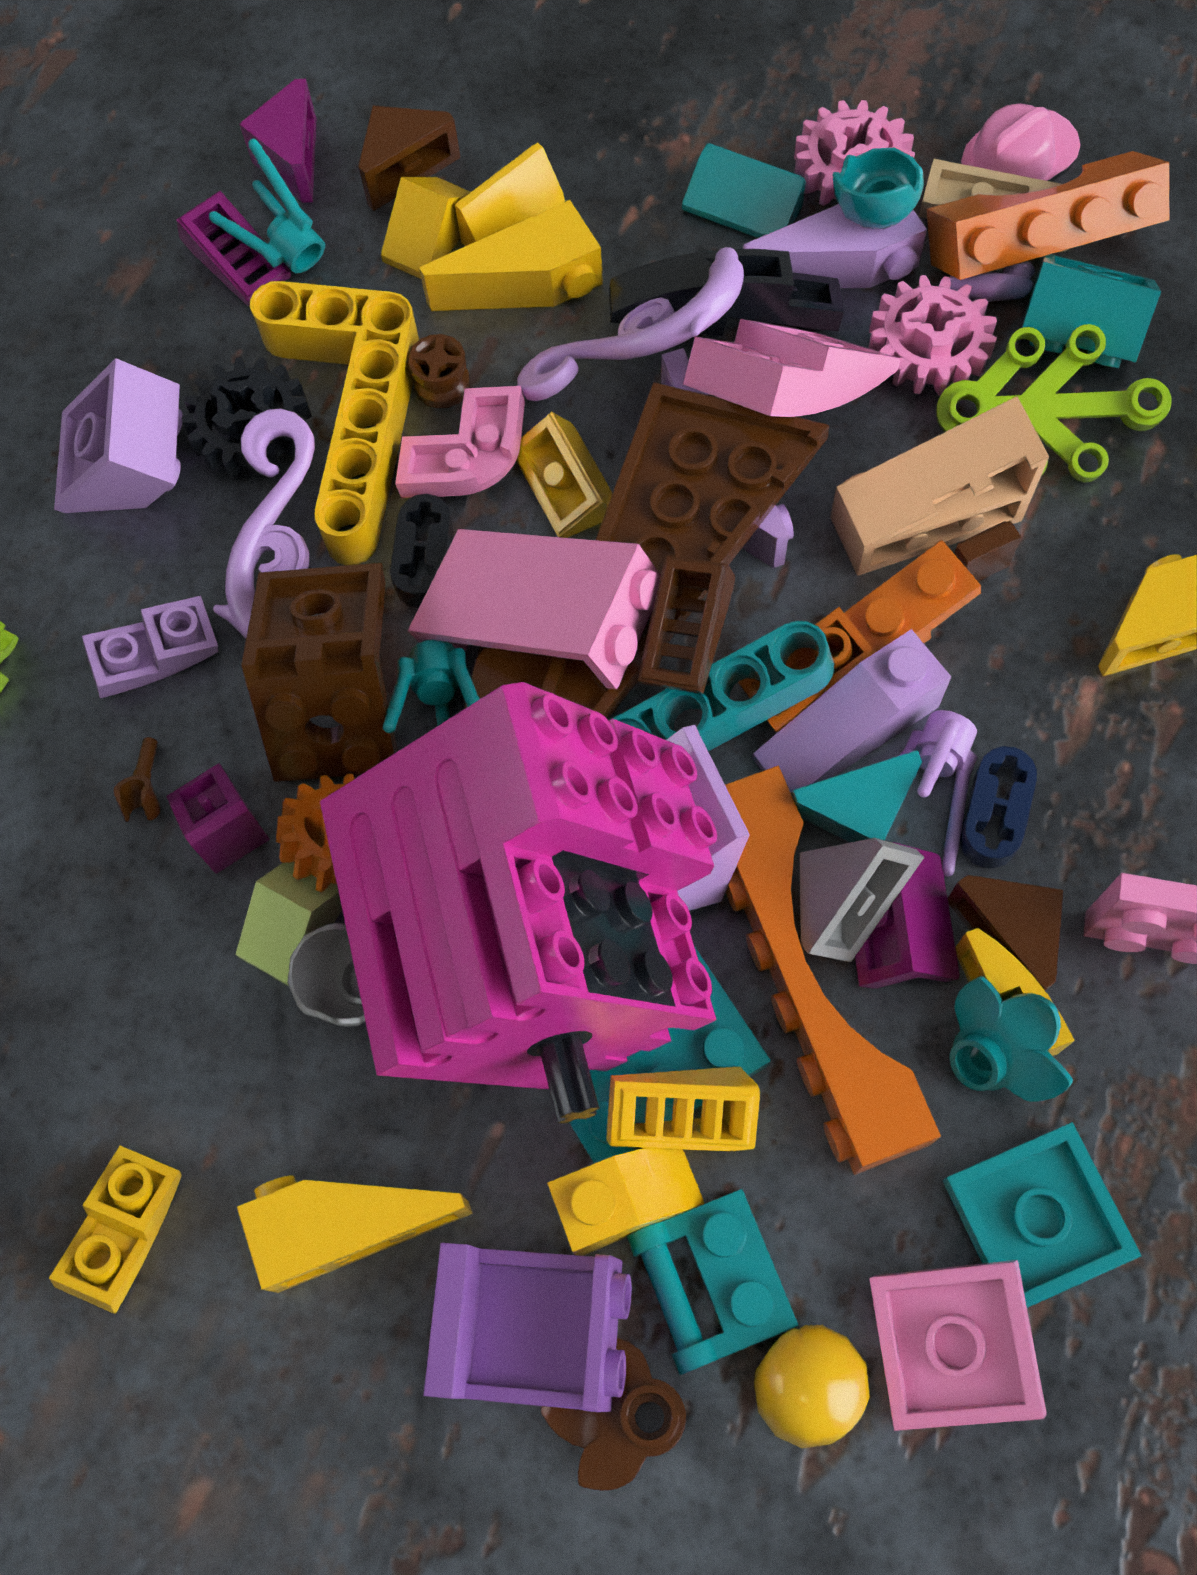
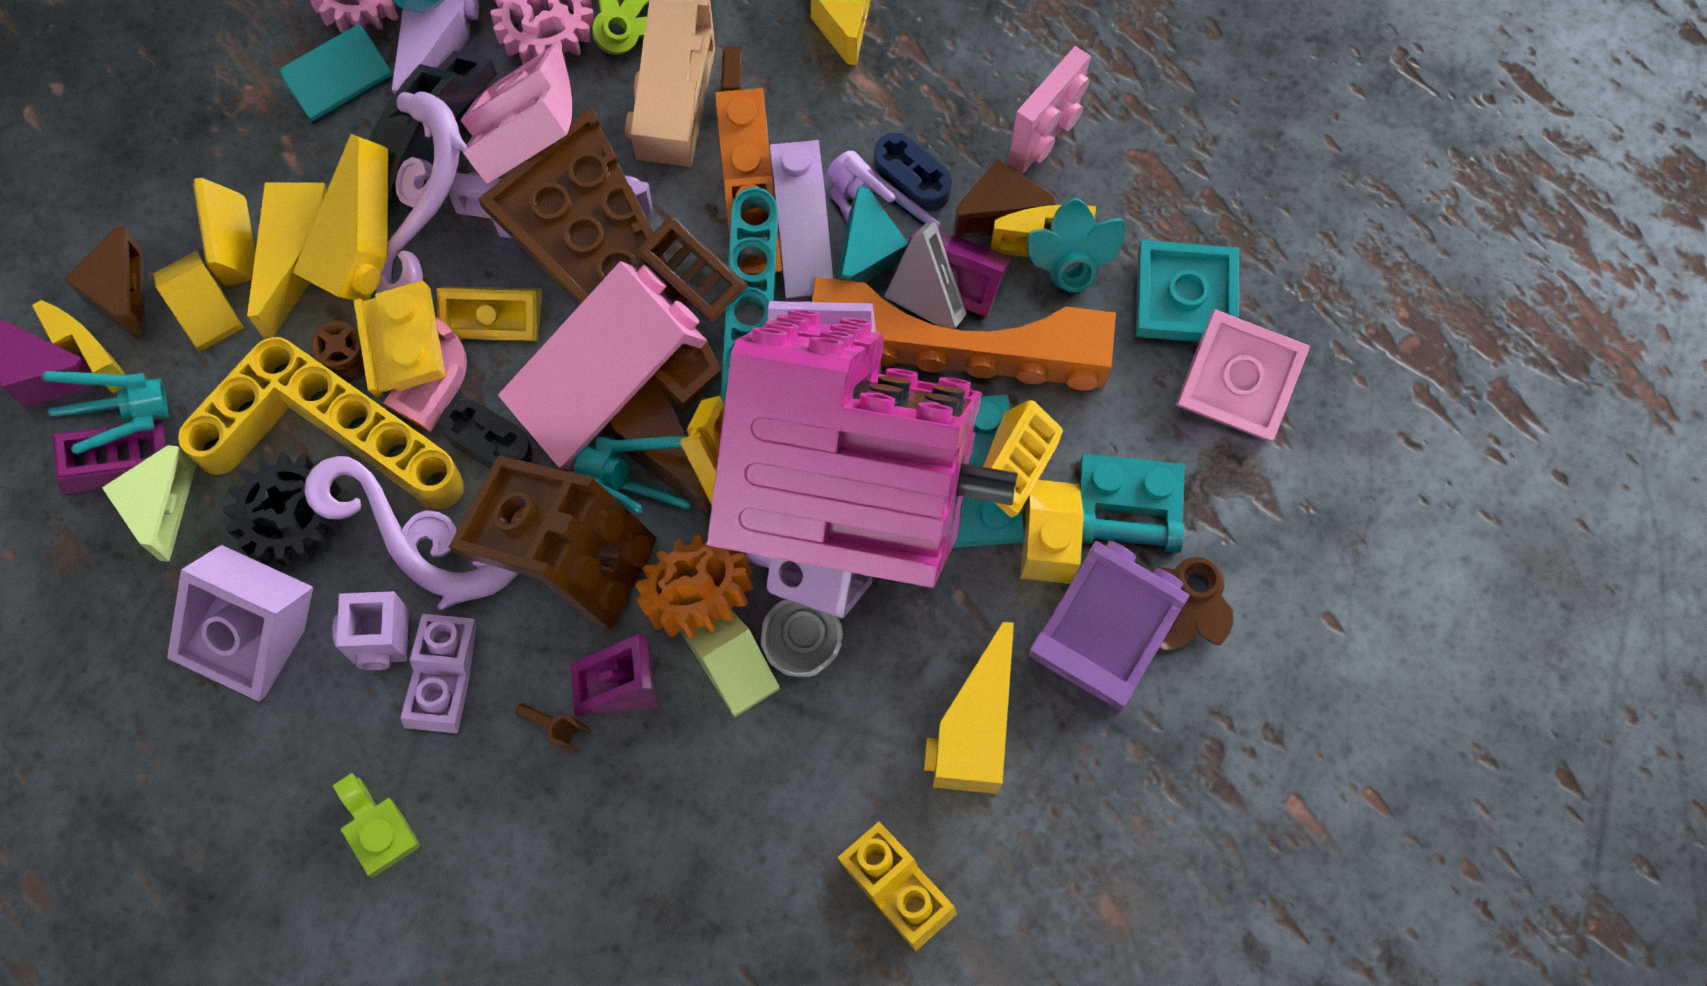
camera: 70 degrees left, 0 degrees up
yellow hair [754,1325,870,1448] -> none
none -> yellow slope [32,300,126,394]
none -> yellowish green slope [102,445,196,562]
none -> yellow slope [293,134,388,301]
none -> lavender brick [332,591,409,670]
none -> yellow plate [354,280,446,398]

